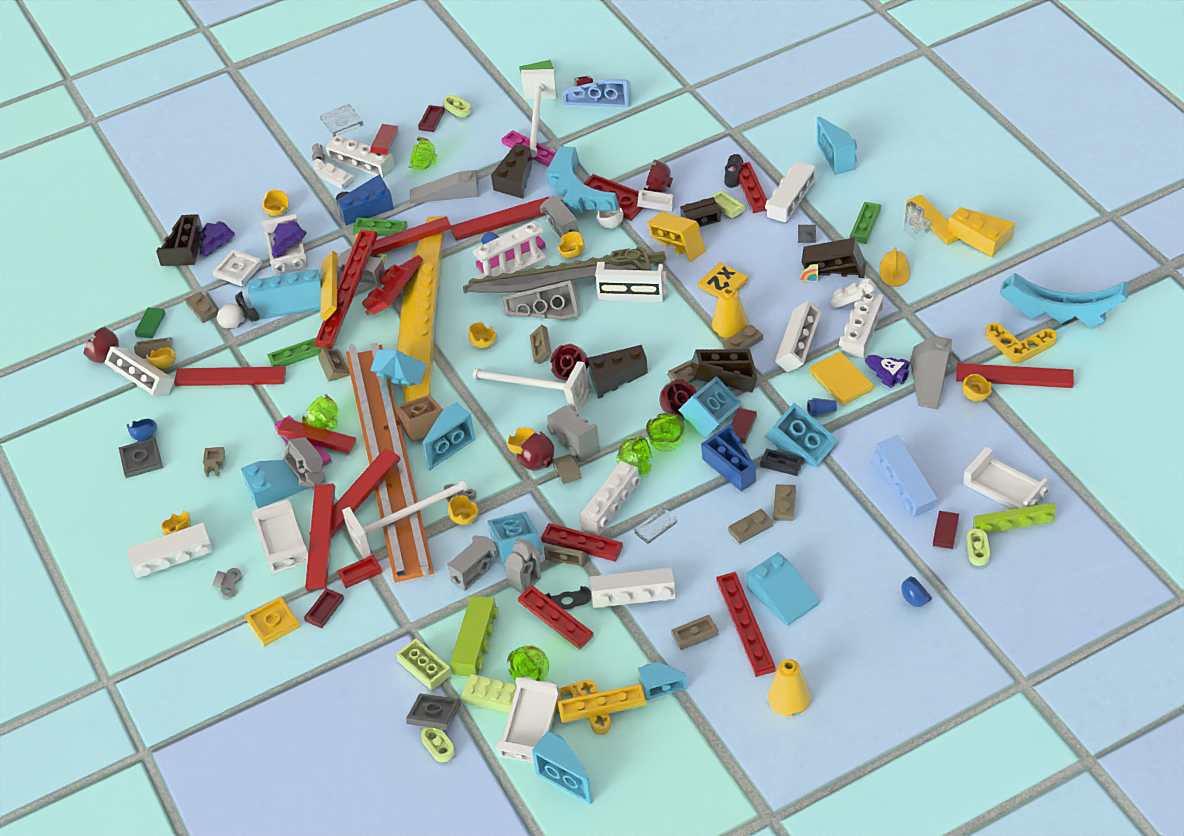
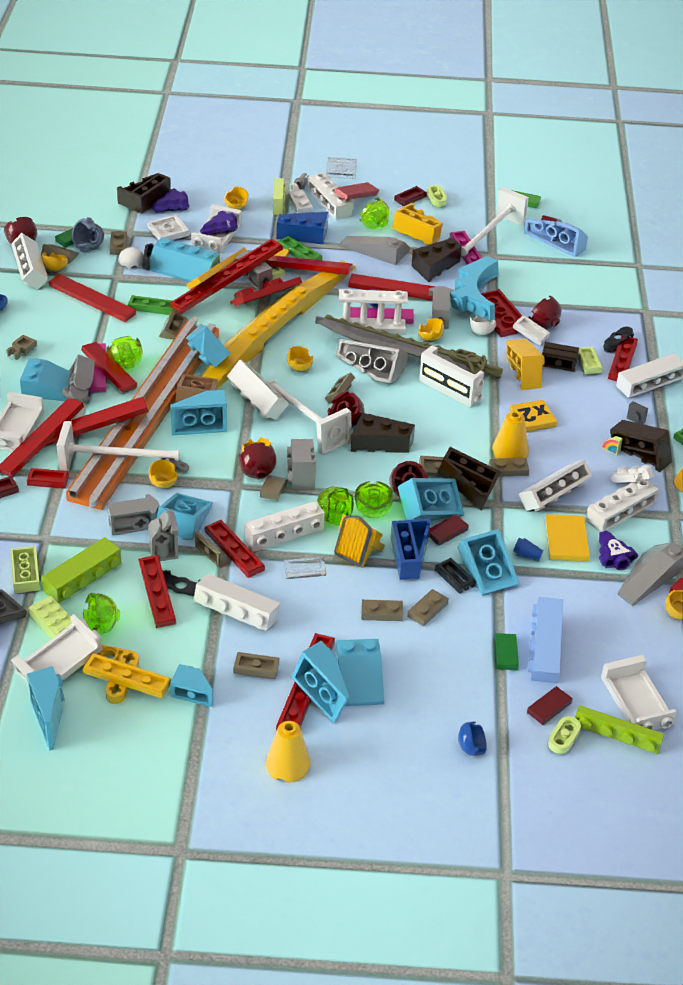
camera: 25 degrees right, 5 degrees down
none -> sand blue helmet [72,217,104,252]
none -> white brick [227,360,289,420]
none -> yellowish green piece [273,178,286,216]
none -> medium azure slope [291,641,349,723]
none -> yellow piece [334,514,385,567]
none -> yellow wedge [392,203,443,245]
none -> green tile [495,633,519,670]

